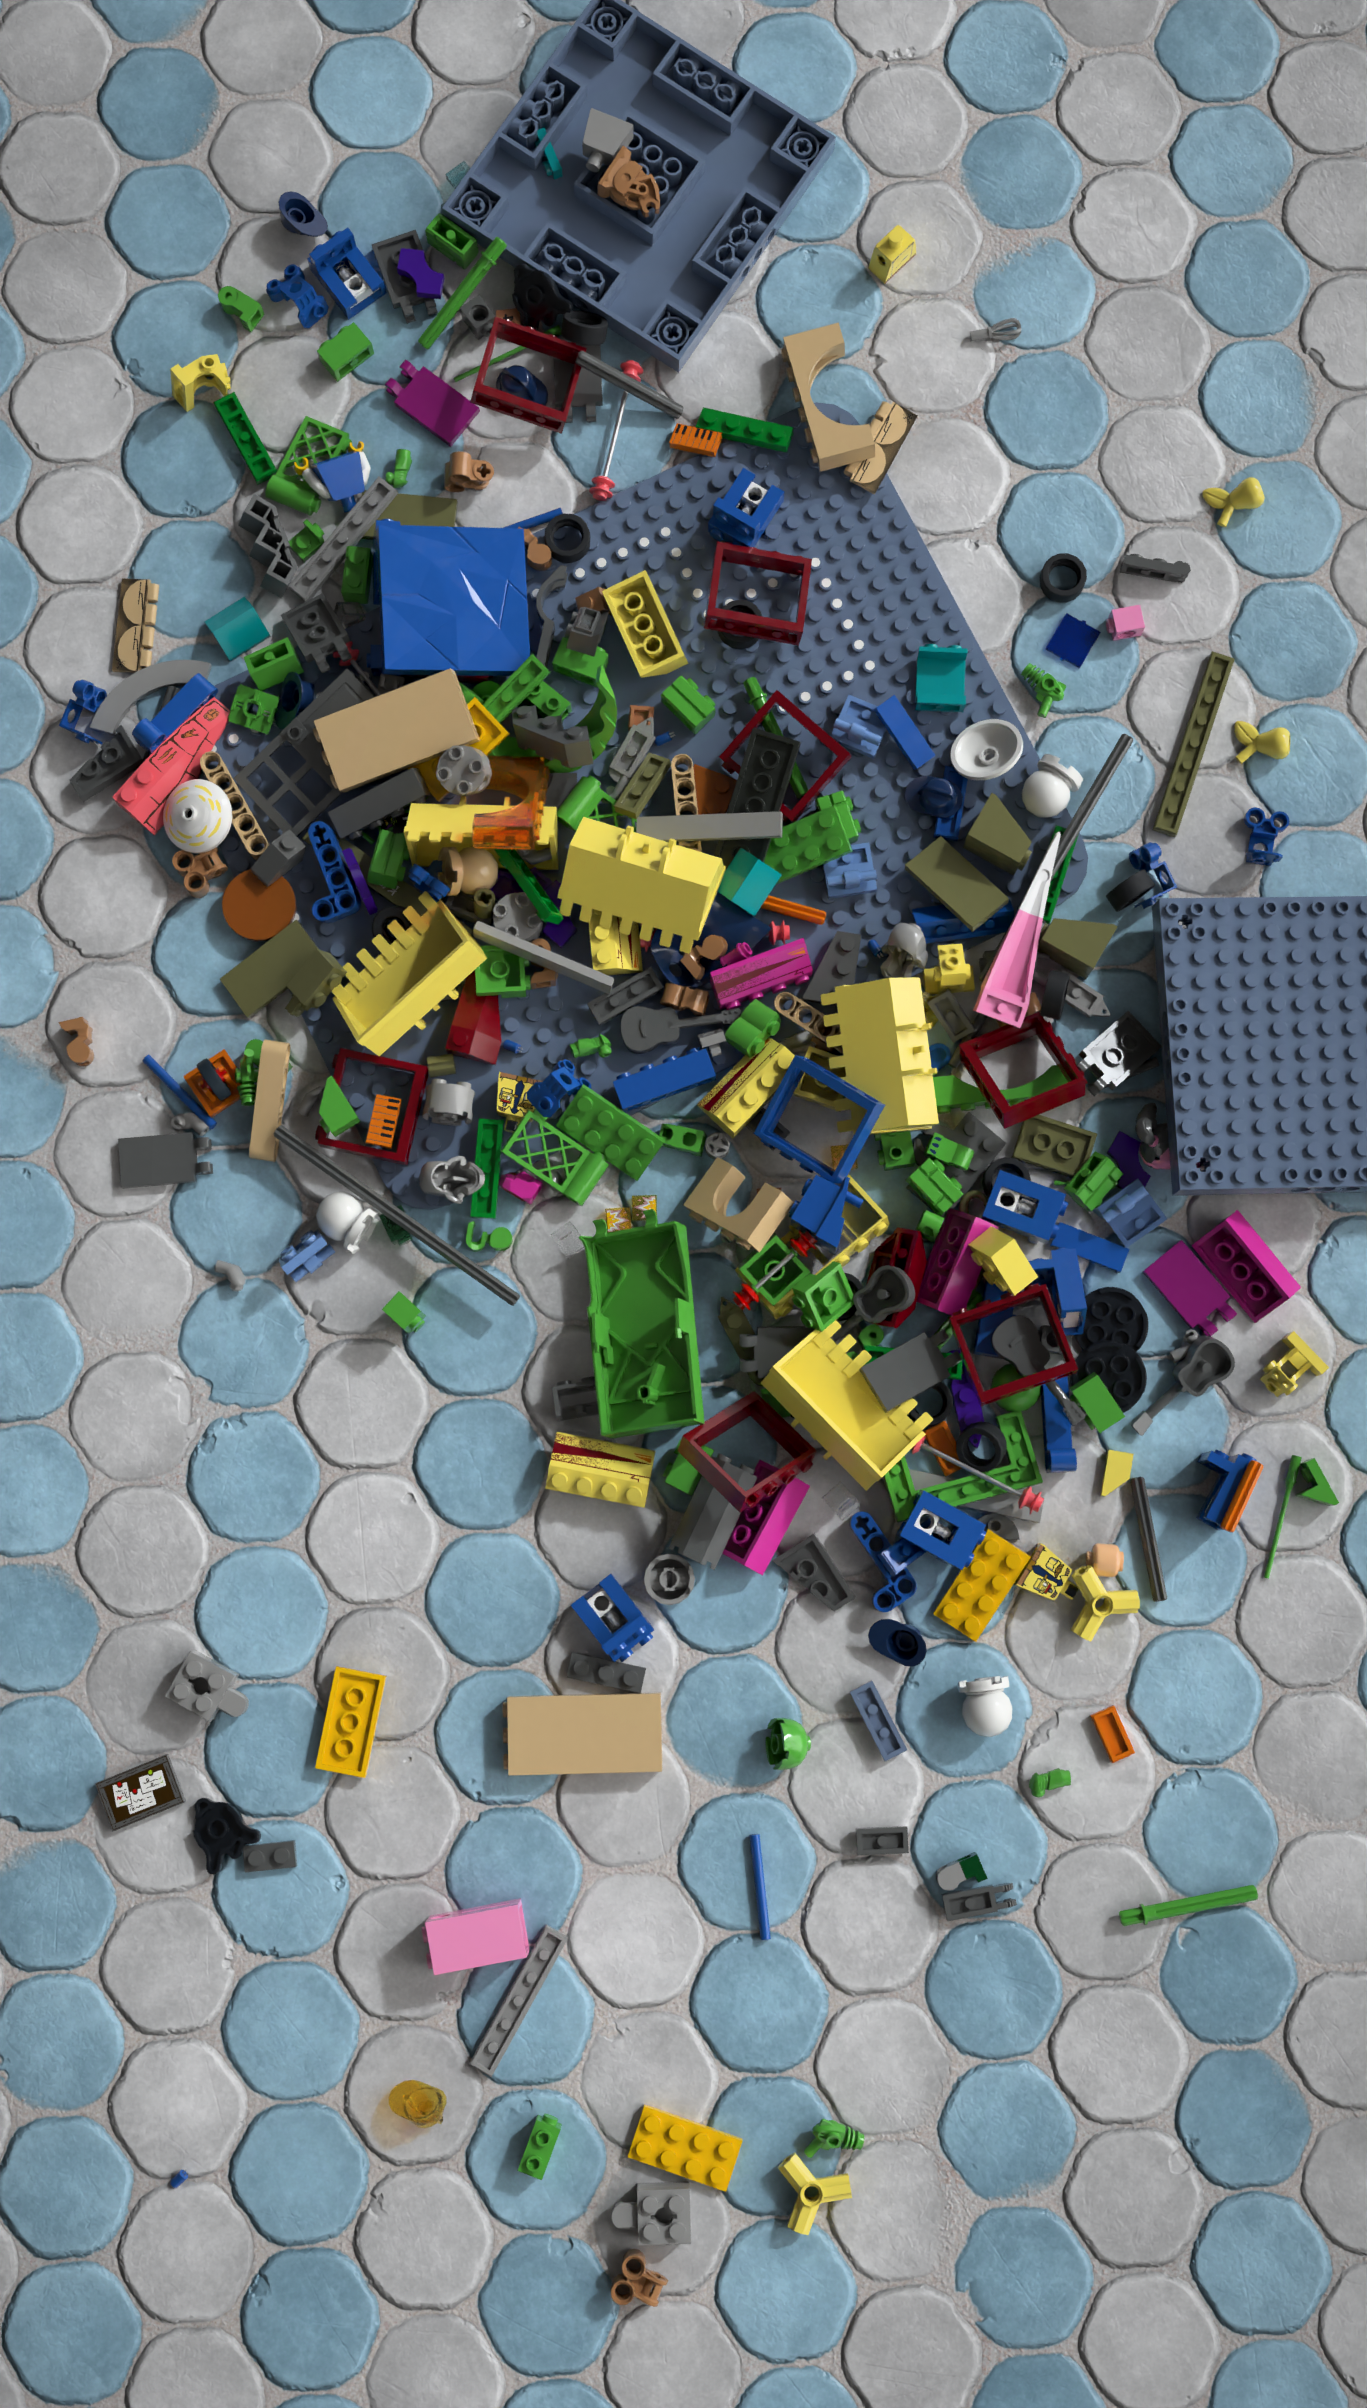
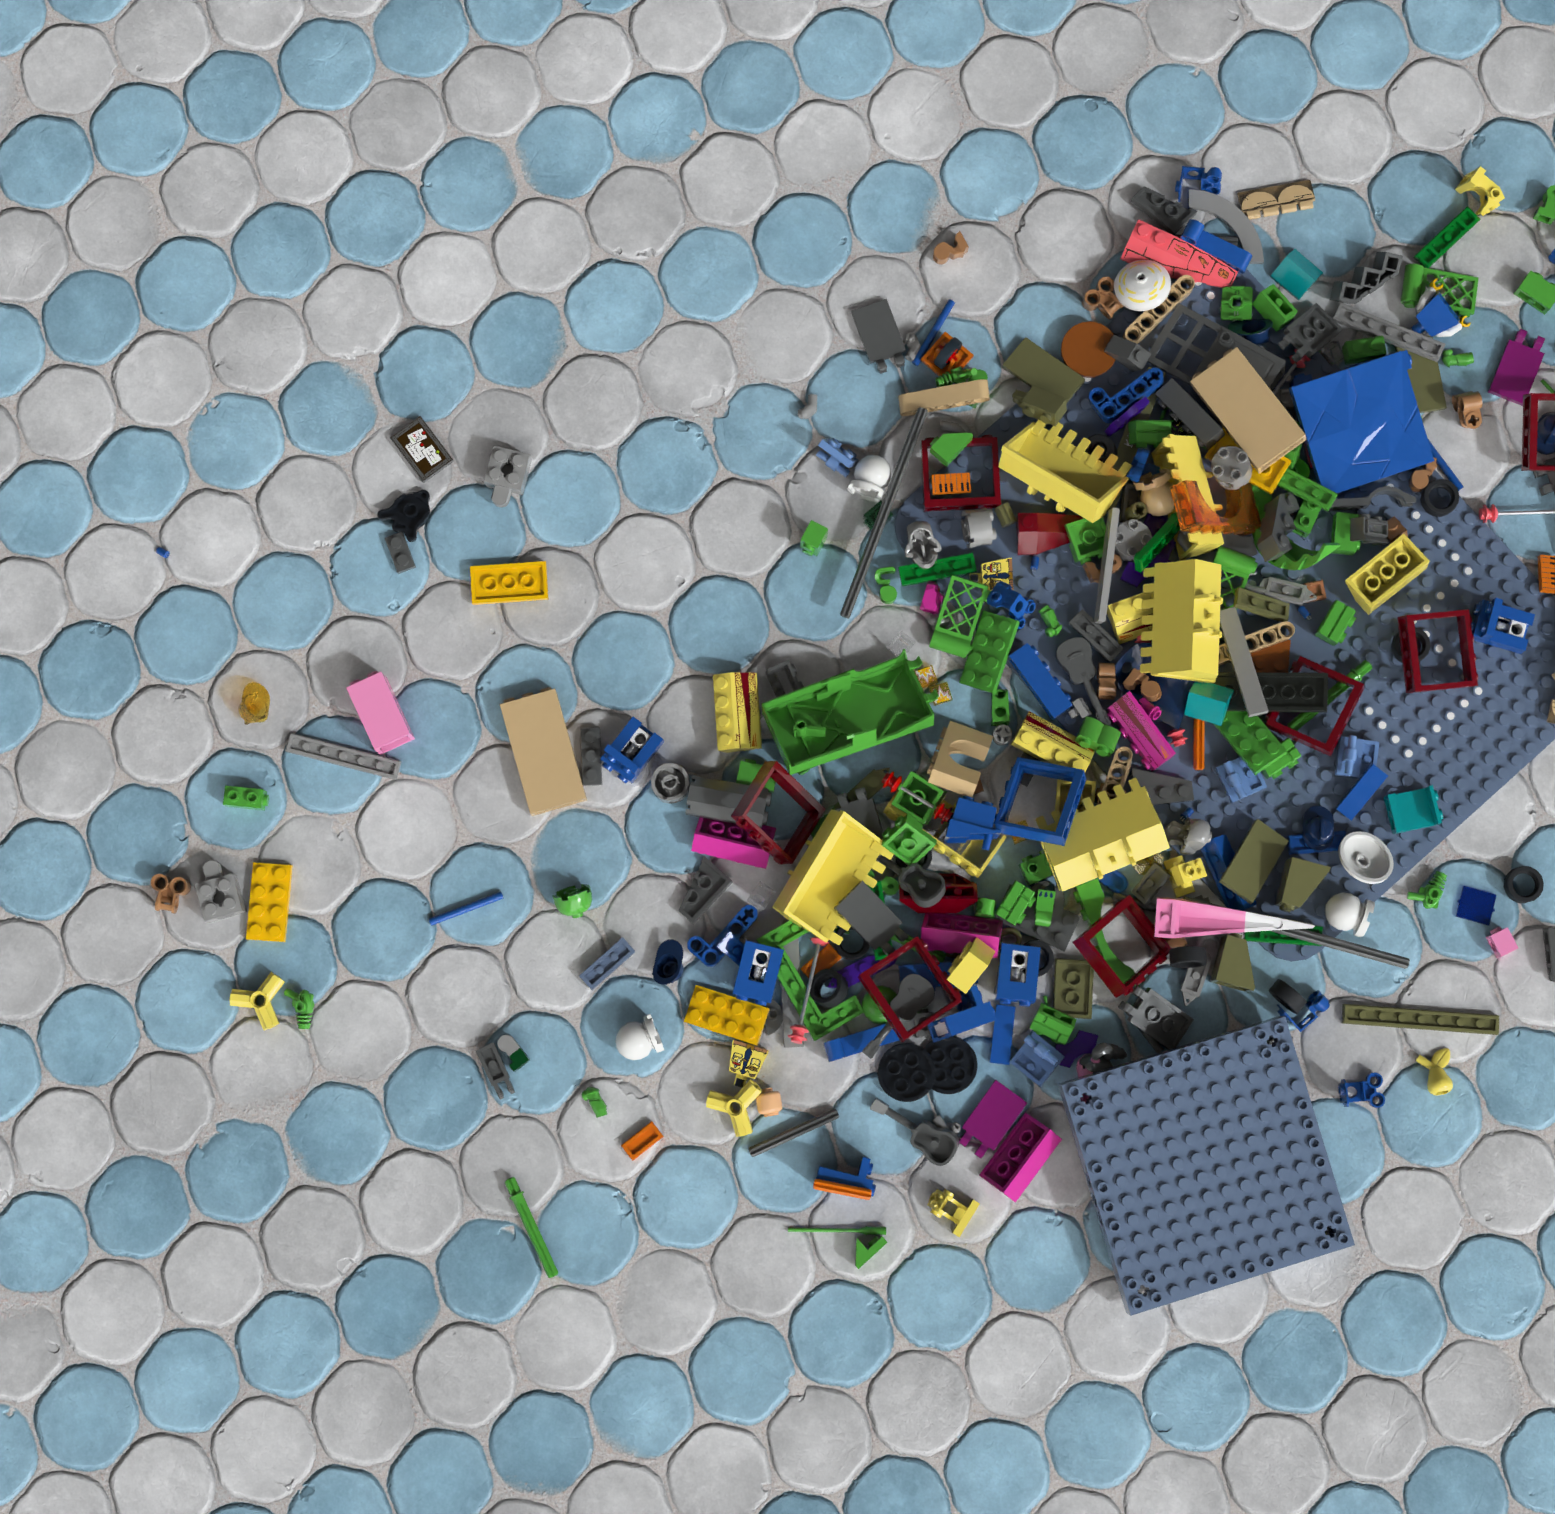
camera: 75 degrees right, 0 degrees up
bright green bracket [288,519,324,563] -> none
dark grey plate [856,1826,909,1855] -> none
bright green brick [1069,1372,1125,1433] -> none
light yellow tile [1100,1450,1134,1496] -> none

